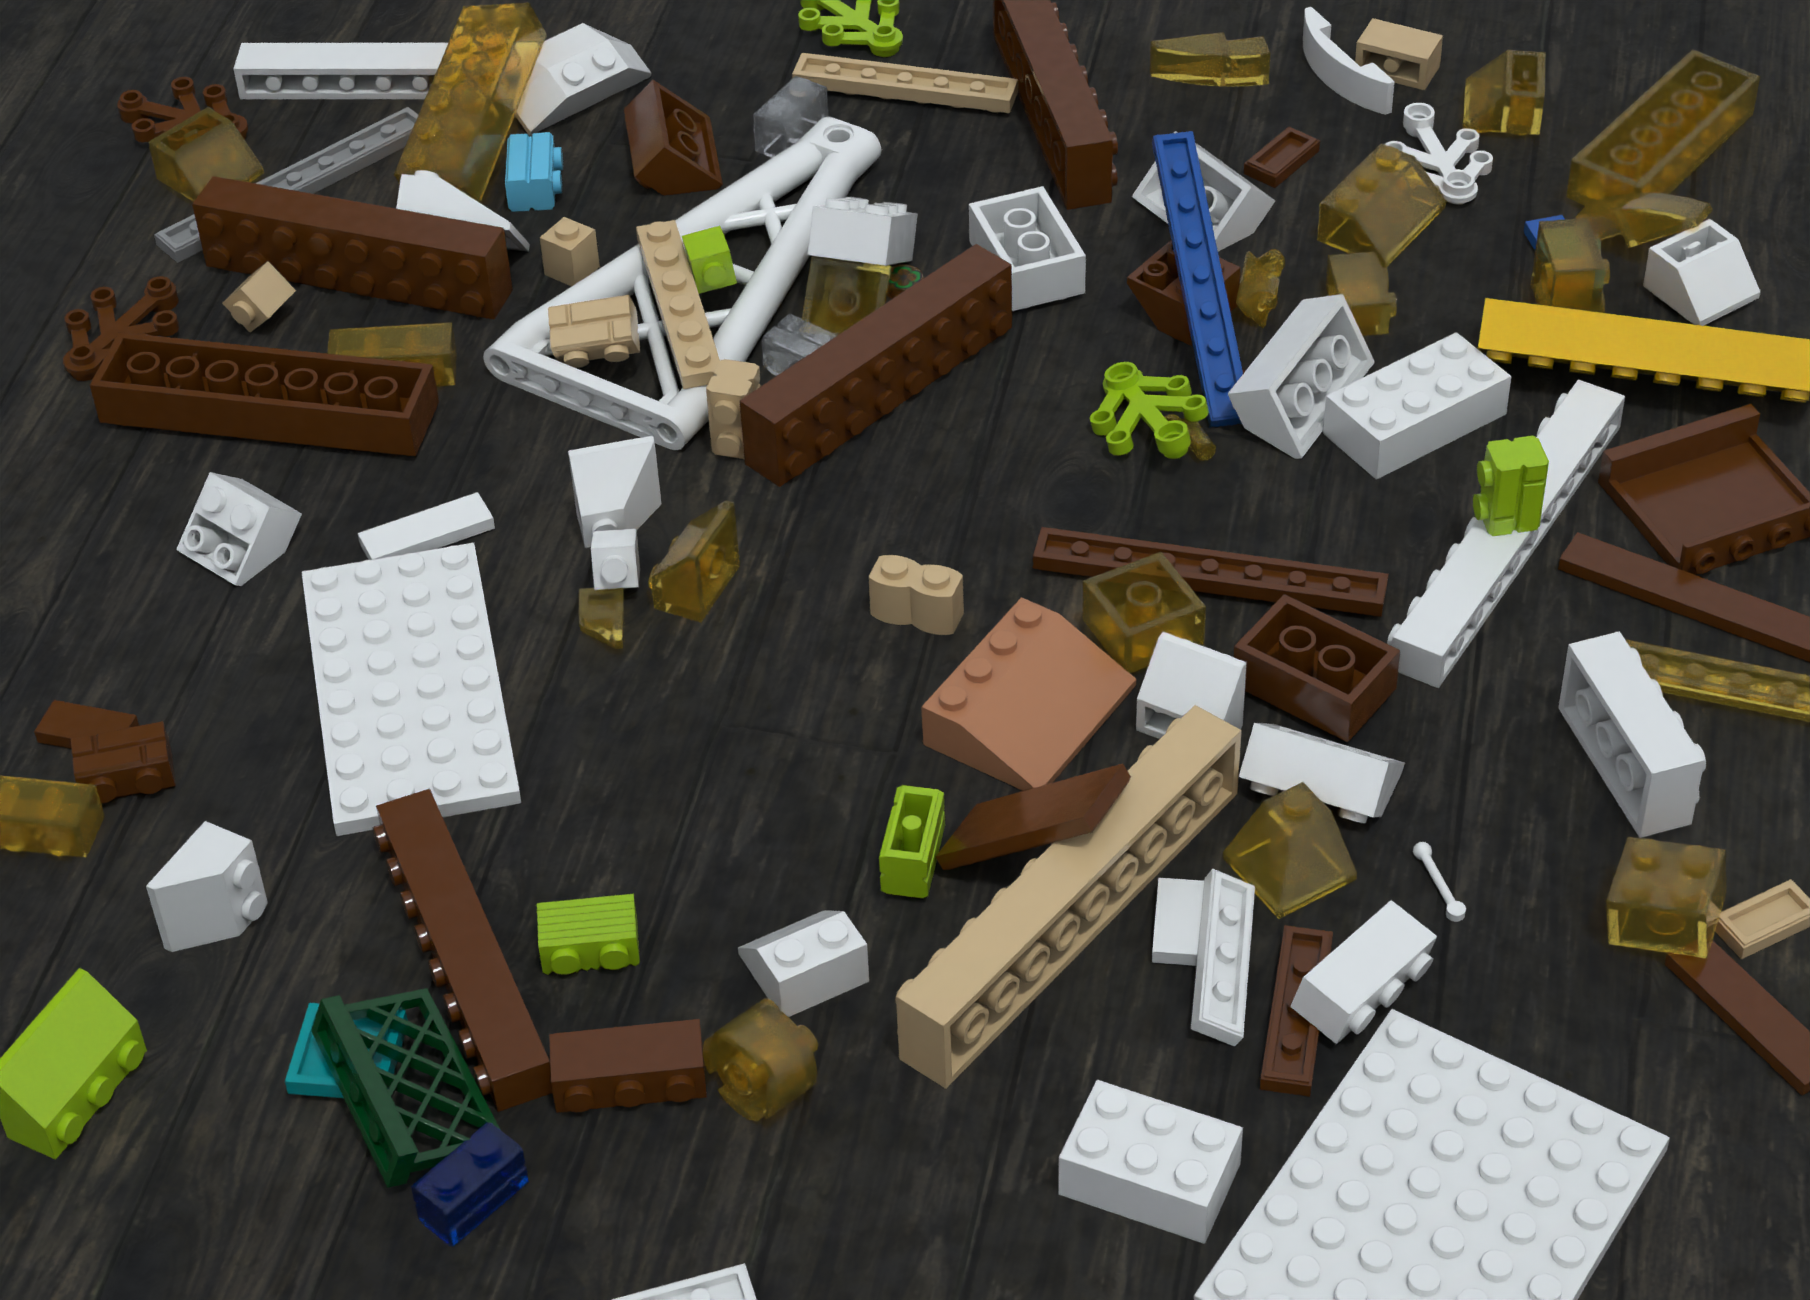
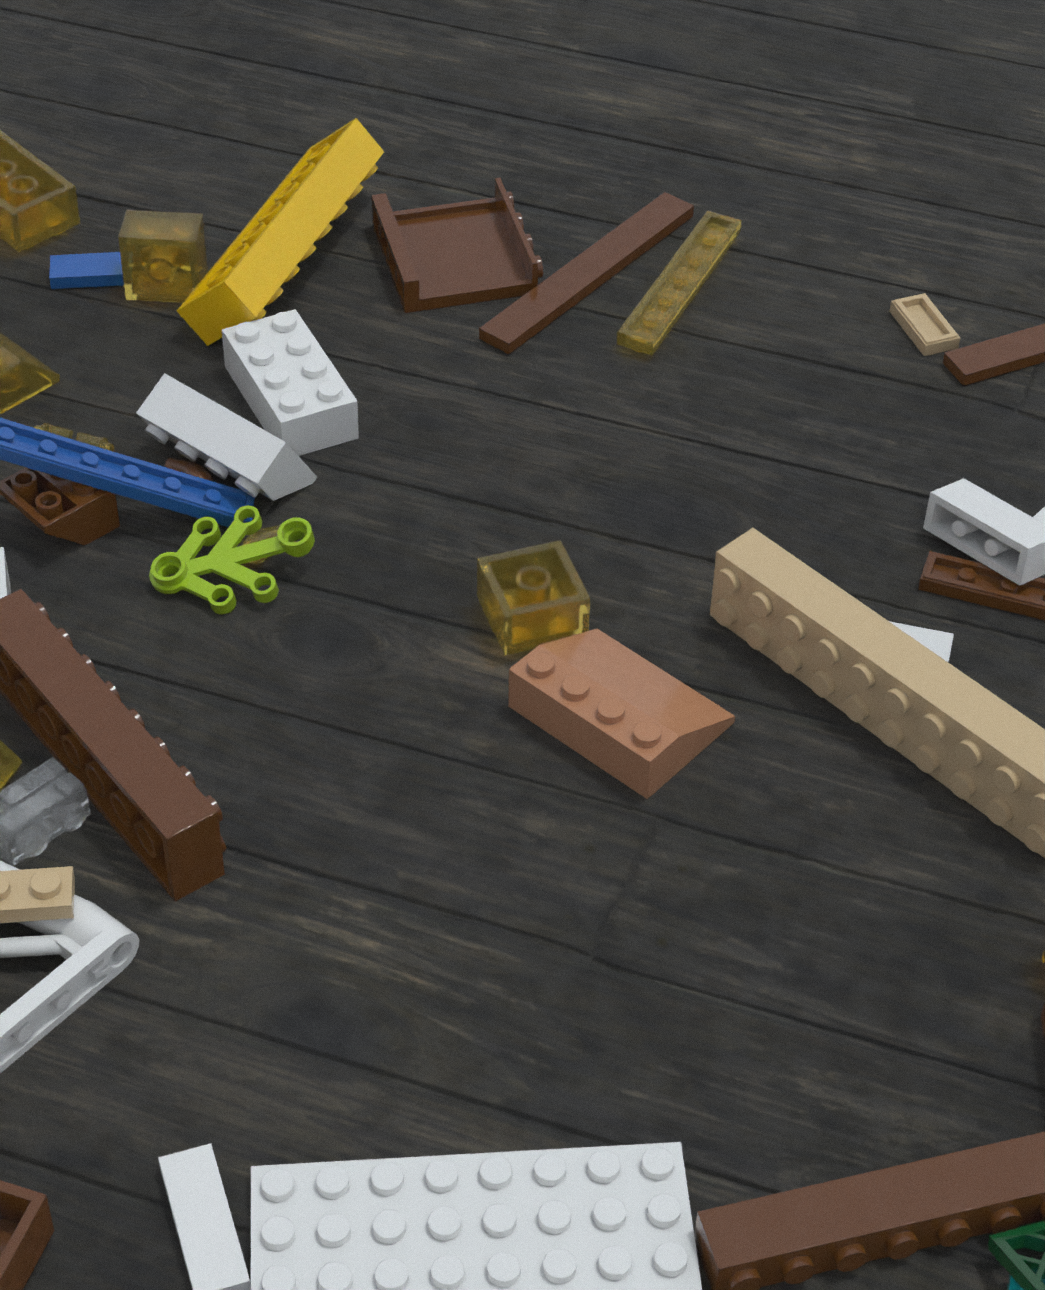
camera: 85 degrees left, 0 degrees up
lime brick [537,893,640,975] -> none
white slope [568,435,662,548] -> none
clear yellow slope [579,588,624,649] -> none
white brick [591,529,640,590] -> none
clear yellow slope [649,500,740,622] -> none
tan brick [706,359,761,459] -> none
white slope [738,910,869,1020] -> none
tan brick [869,555,964,635] -> none
lime brick [879,785,945,898] -> none
reddish brown tile [935,764,1131,870] -> none
reddish brown plate [1033,527,1389,617] -> none
white slope [1136,632,1246,739] -> none
white tile [1191,869,1255,1046] -> none
clear yellow slope [1223,782,1357,919] -> none
reddish brown brick [1233,594,1400,742] -> none
white slope [1239,723,1405,823] -> none
clear yellow brick [1326,251,1397,336] -> none
white brick [1387,379,1625,688] -> none
white hinge [1413,842,1466,922] -> none
lime brick [1473,435,1549,536] -> none
white brick [1558,631,1706,838] -> none
clear yellow slope [1575,193,1713,248] -> none
clear yellow brick [1606,837,1726,958] -> none
white slope [1643,219,1760,326] -> none

